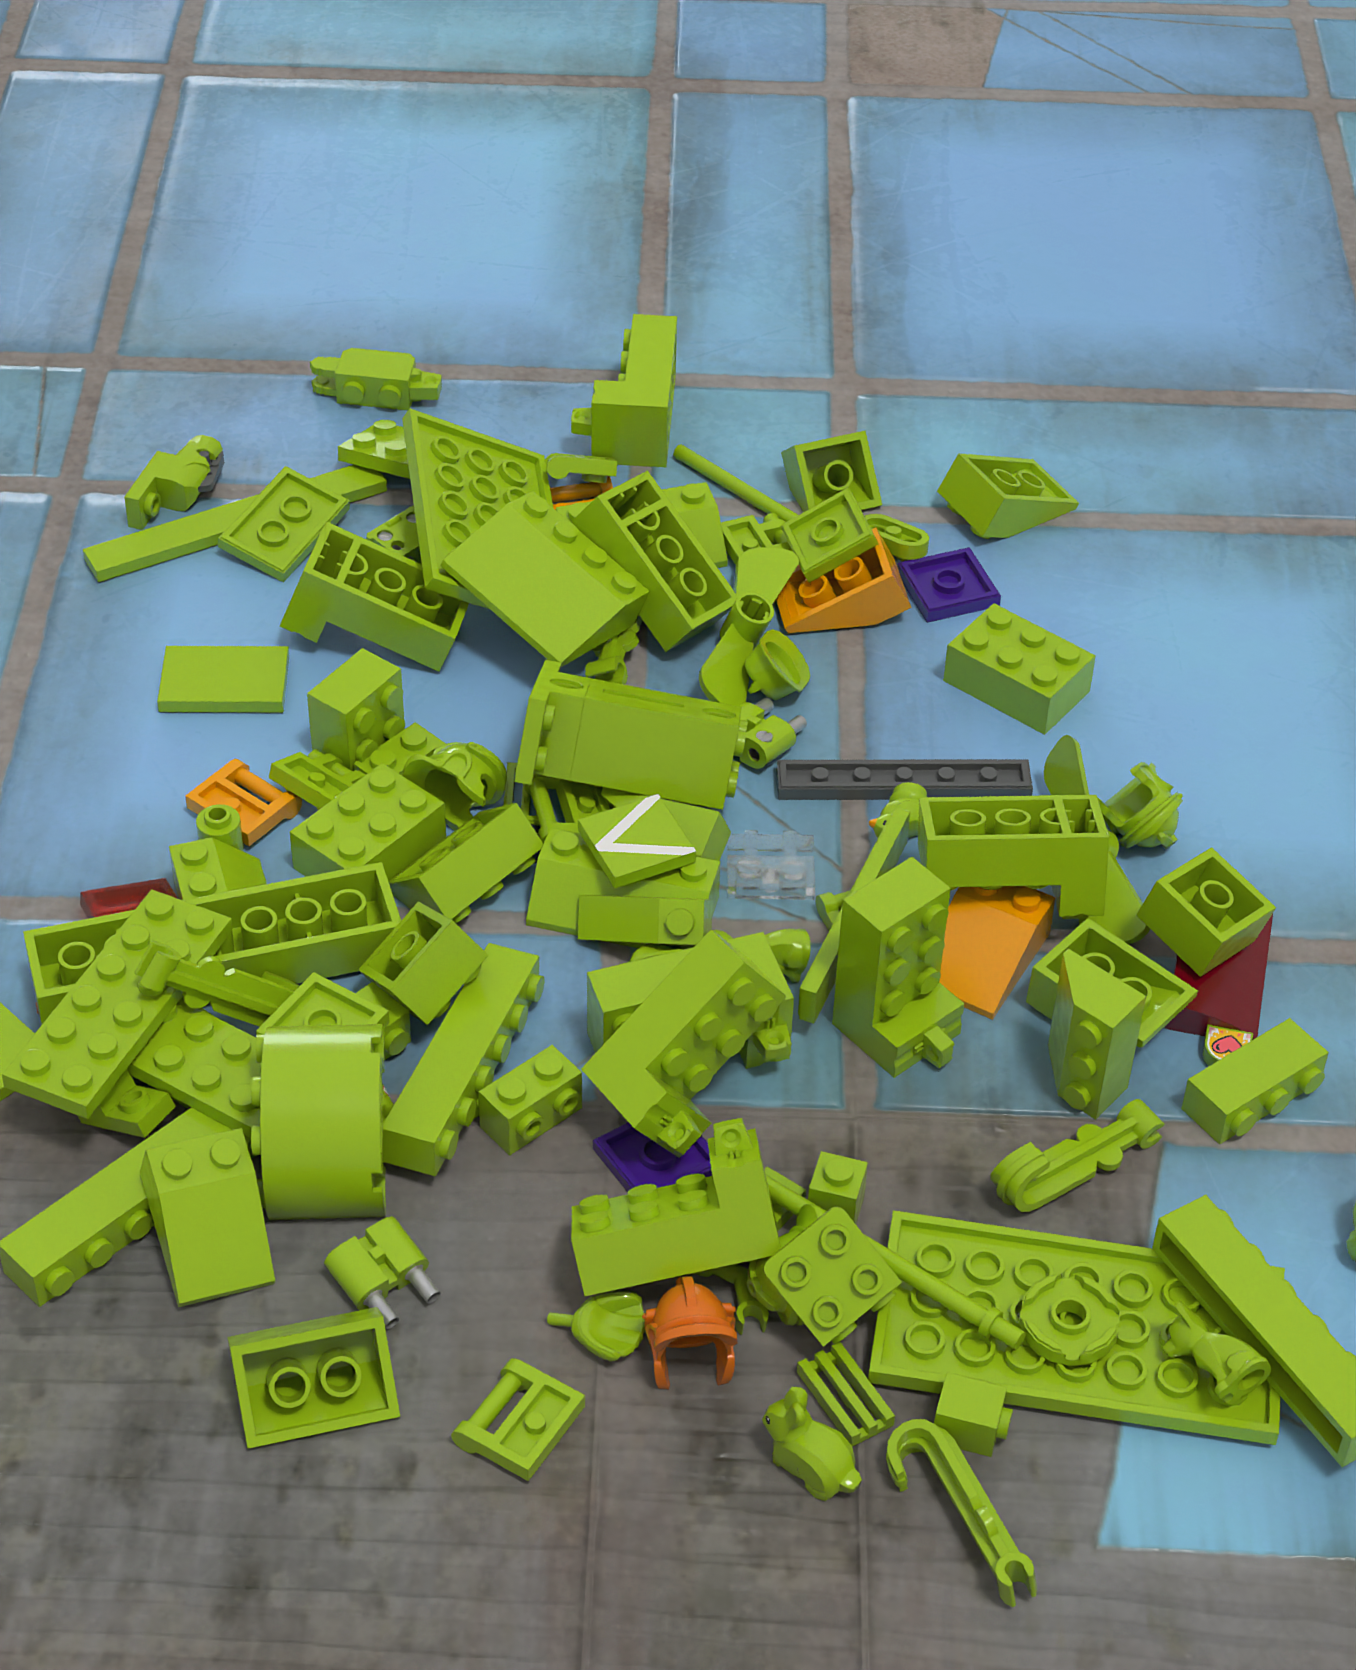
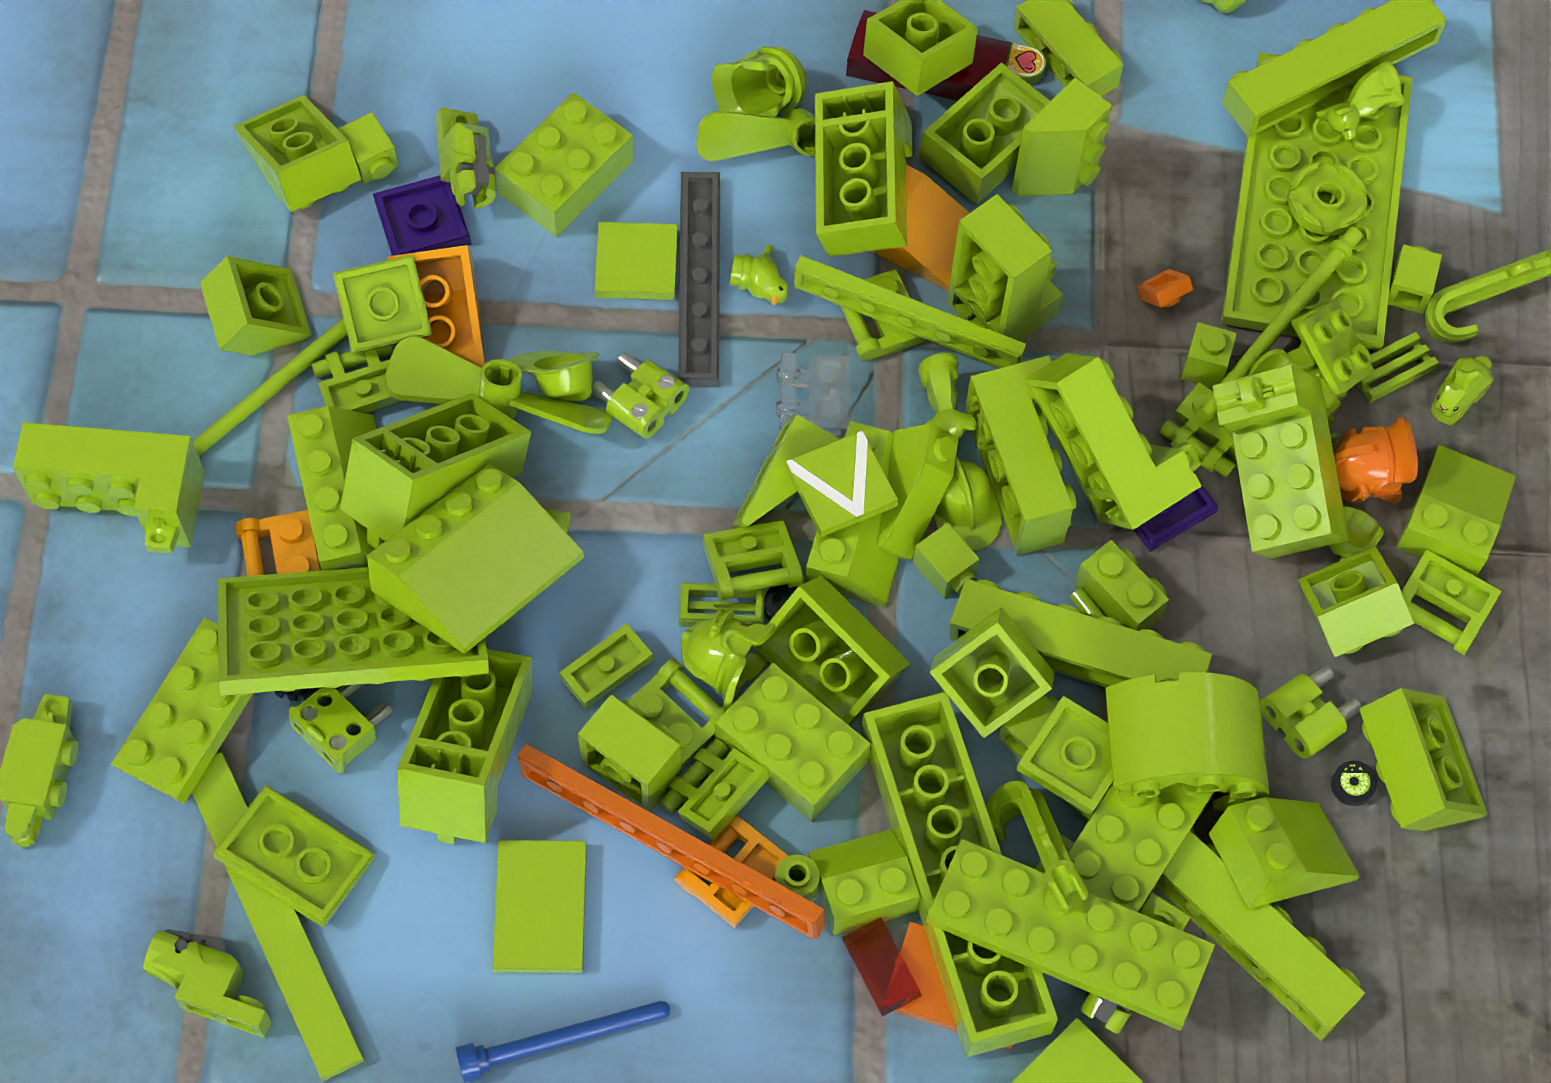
camera: 90 degrees left, 20 degrees up
lime brick [514,660,748,810] -> none
lime plate [545,453,617,483] -> none
lime plate [865,514,929,562] -> none
lime piece [990,1099,1165,1212] -> none
none -> lime brick [338,112,399,185]
none -> lime plate [435,107,496,209]
none -> blue piece [455,1001,670,1083]
none -> orange tile [517,744,825,940]
none -> lime plate [559,623,653,710]
none -> lime tile [595,222,678,300]
none -> lime brick [913,523,980,599]
none -> orange plate [1136,269,1194,308]
none -> lime slope [1298,546,1414,658]
none -> tile [1331,761,1377,806]
none -> lime slope [1396,444,1516,577]

